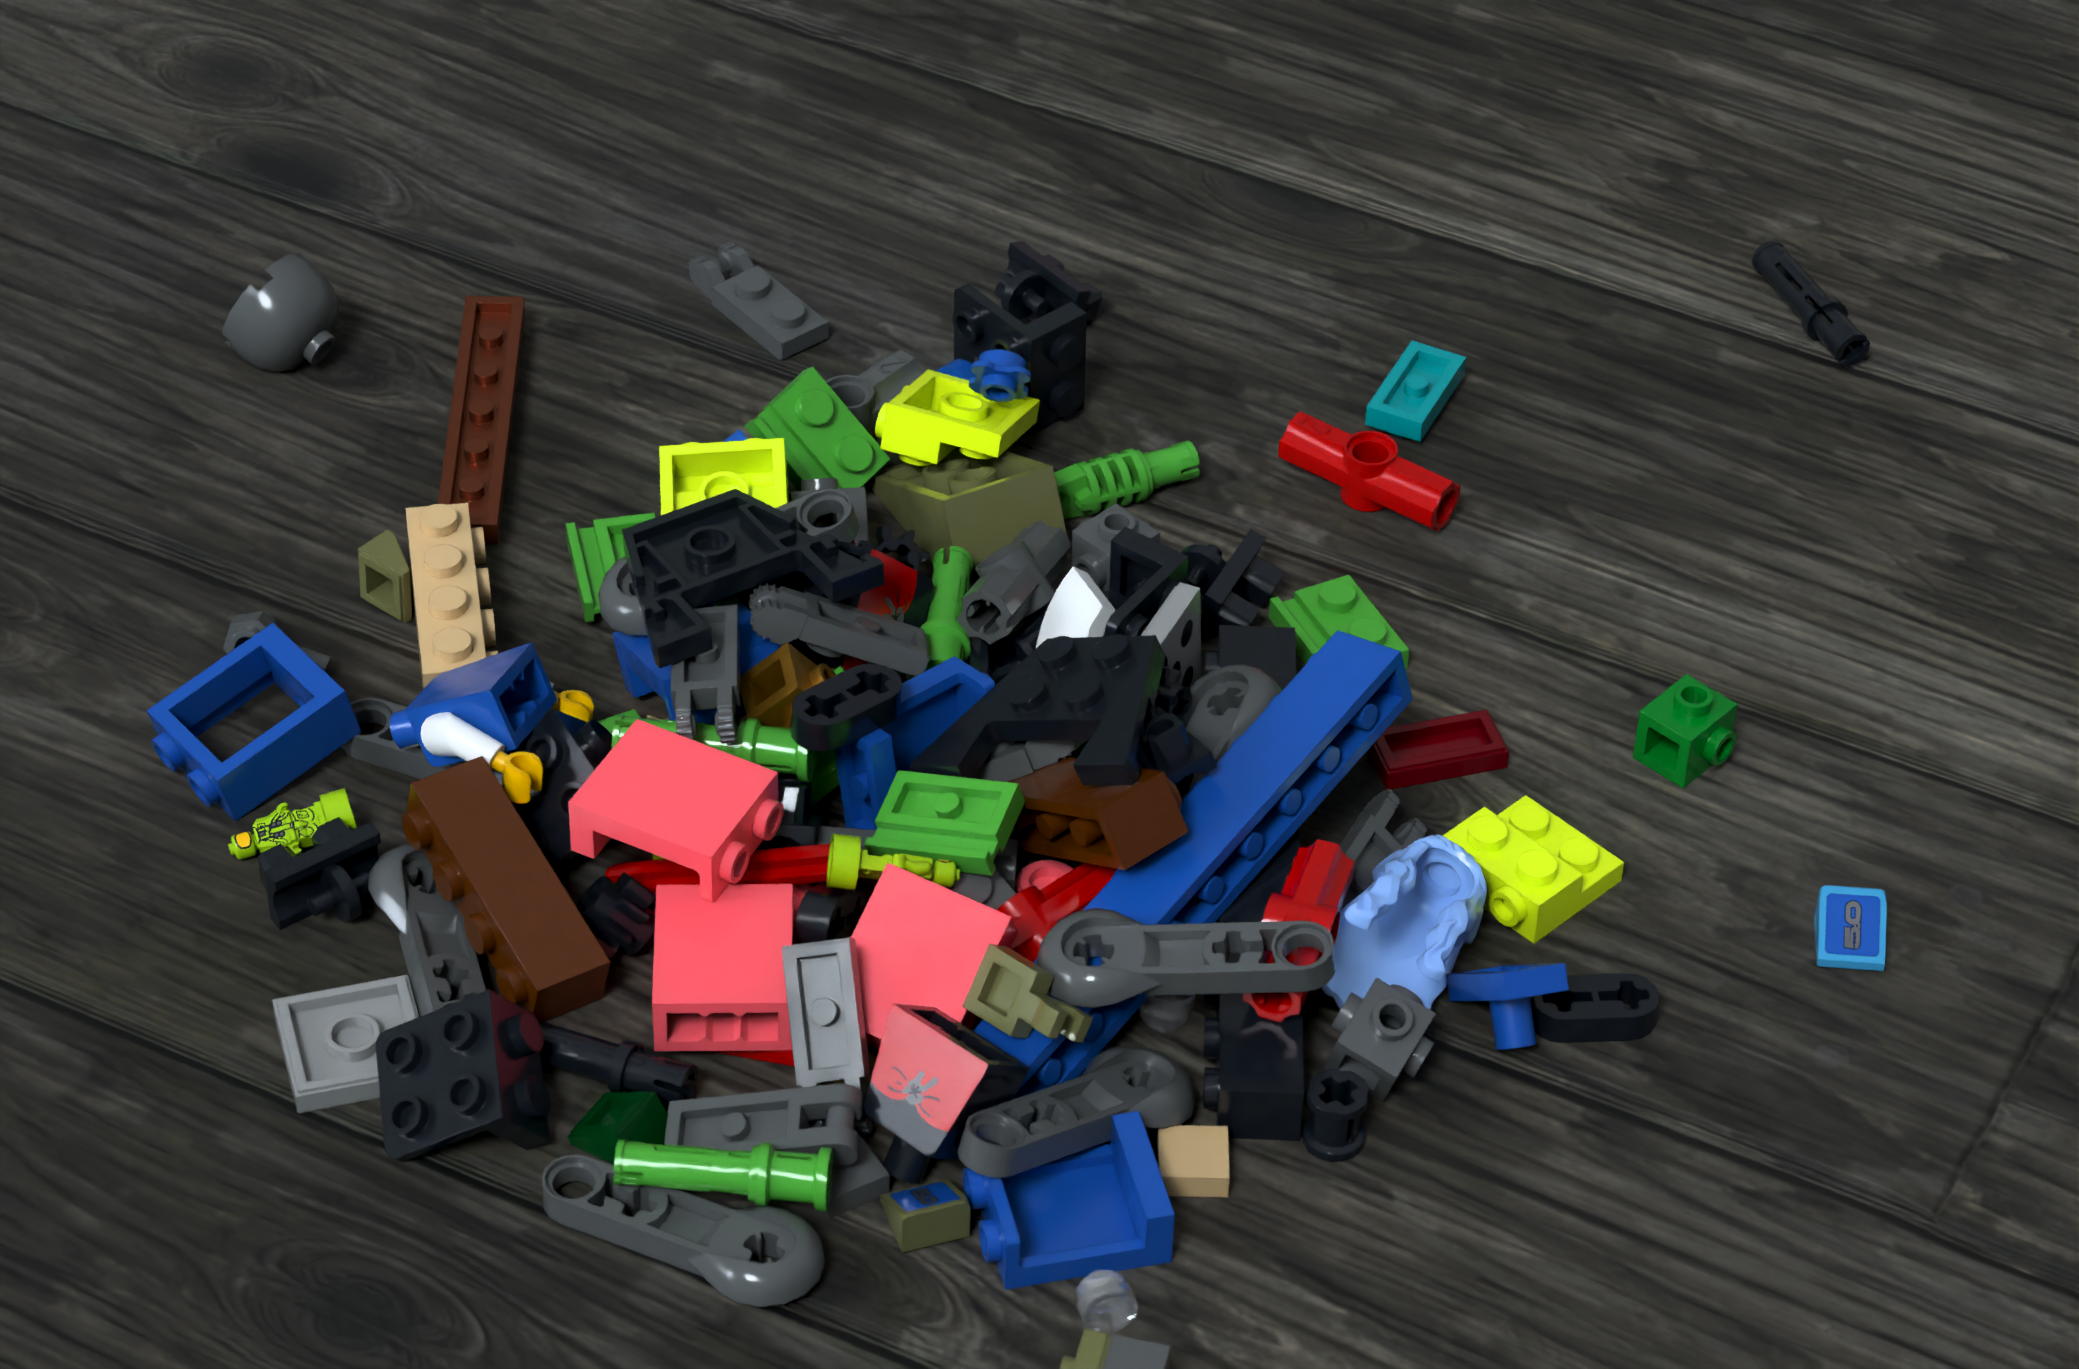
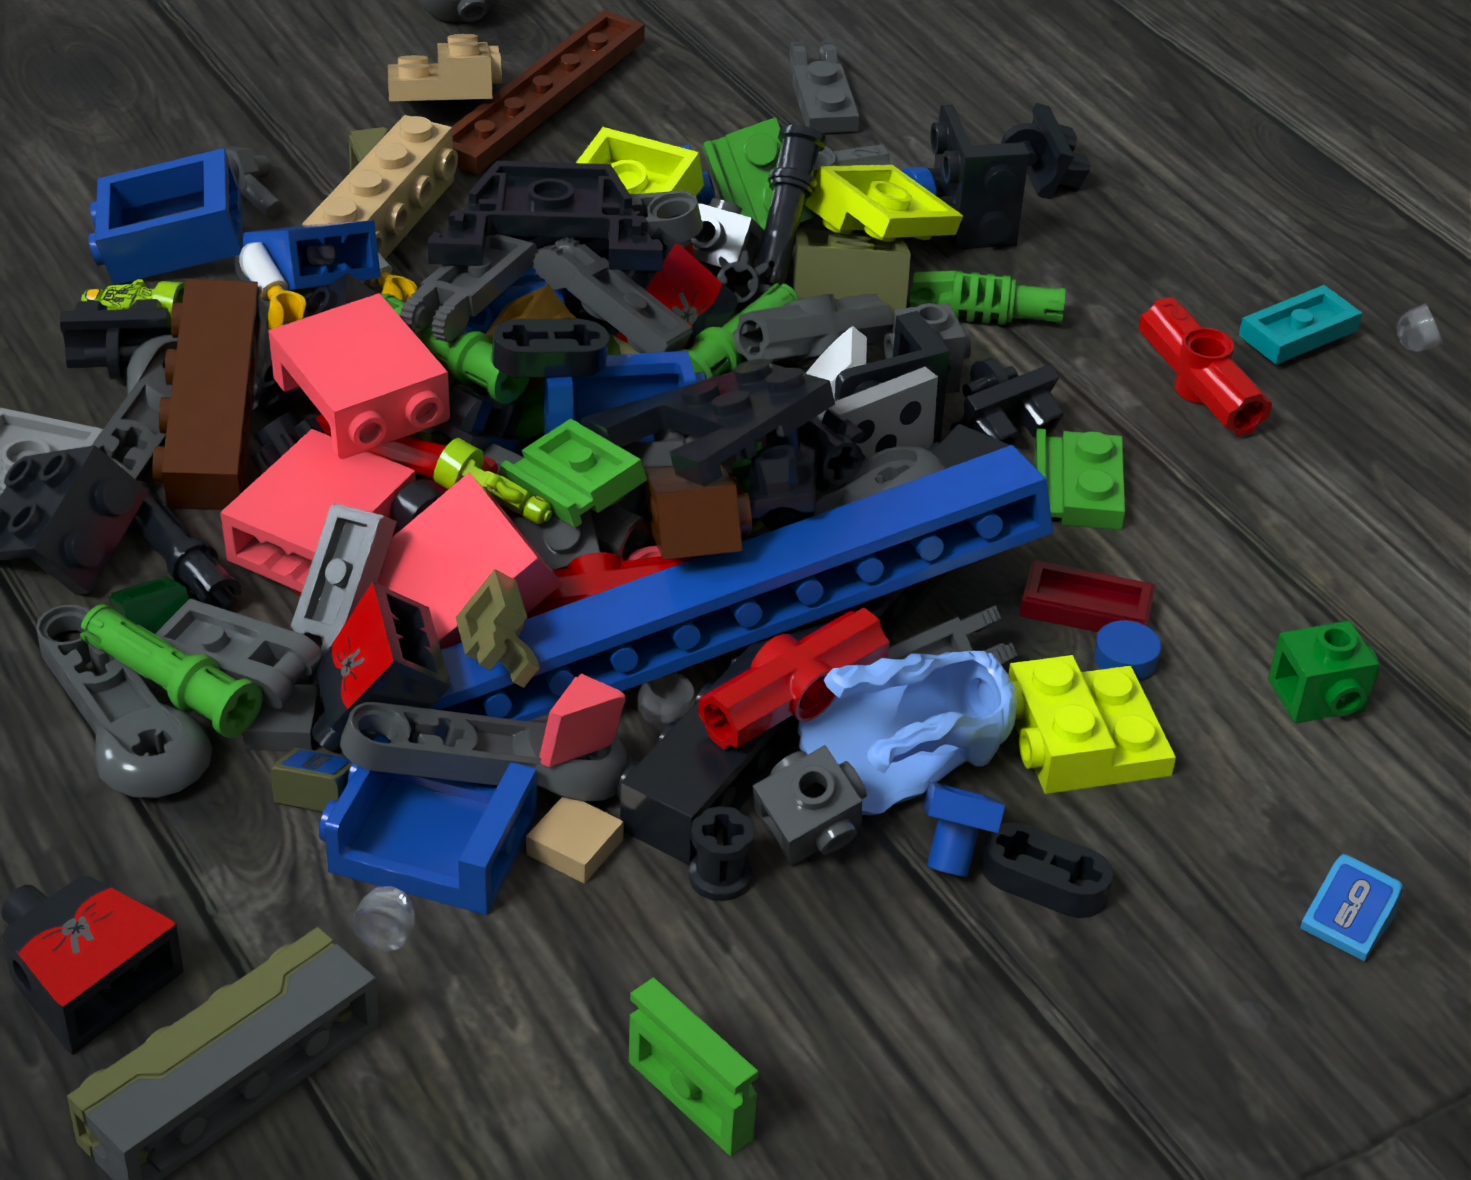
camera: 30 degrees right, 0 degrees up
blue plate [969,349,1031,402] -> none
dark grey beam [1037,908,1336,1008] -> none
none -> tan plate [388,34,502,101]
none -> coral slope [539,674,625,768]
none -> bright green plate [629,977,759,1157]
none -> black pin [755,124,827,286]
none -> blue tile [1094,620,1161,680]
none -> clear hinge [1396,303,1443,352]

